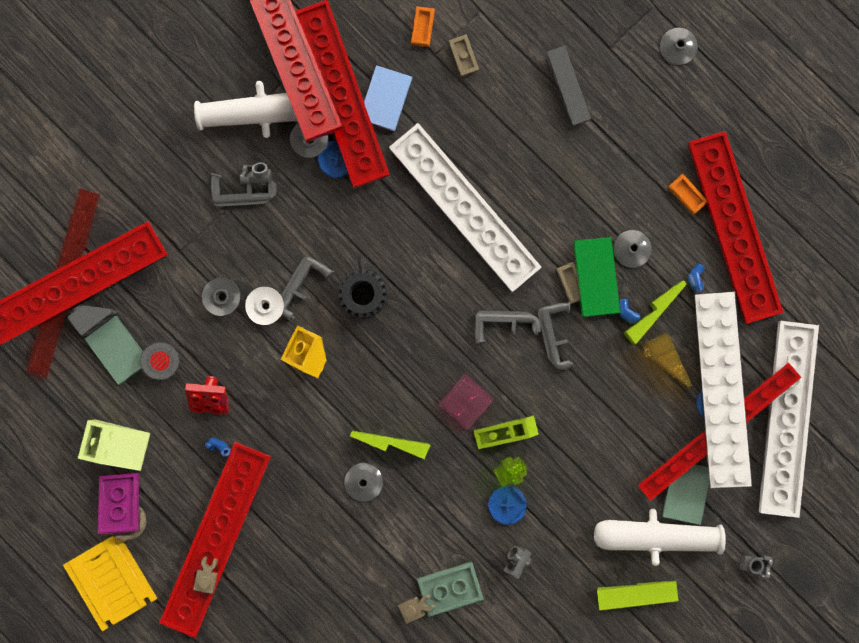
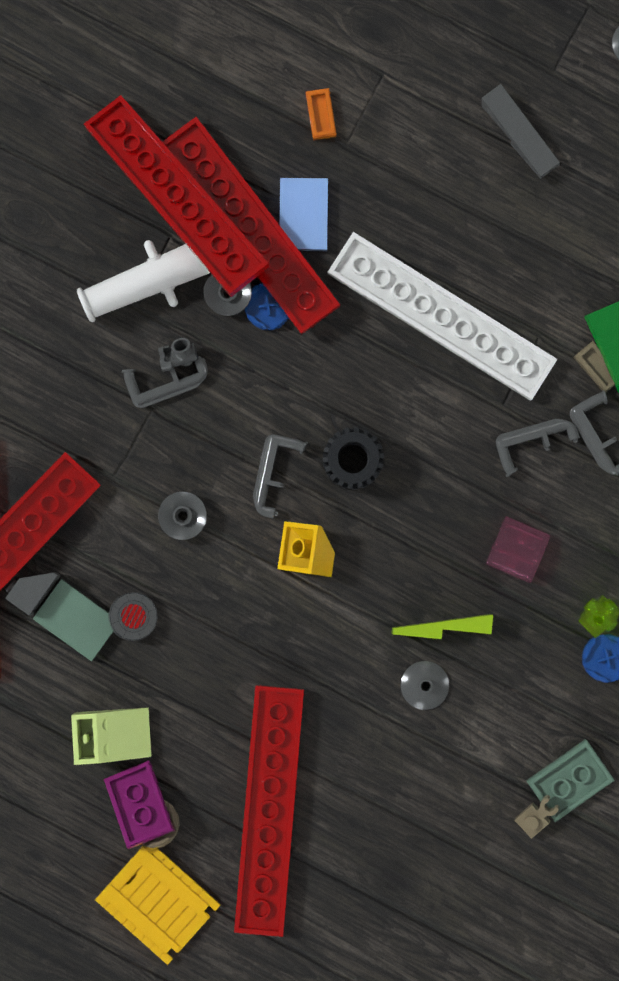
camera: 20 degrees left, 0 degrees up
red plate [185,376,229,415] -> none
dark tan plate [193,556,218,594] -> none
blue arm [205,437,231,456] -> none
white dish [245,287,284,325] -> none
dark tan plate [449,34,479,78] -> none
lime slope [474,416,538,449] -> none

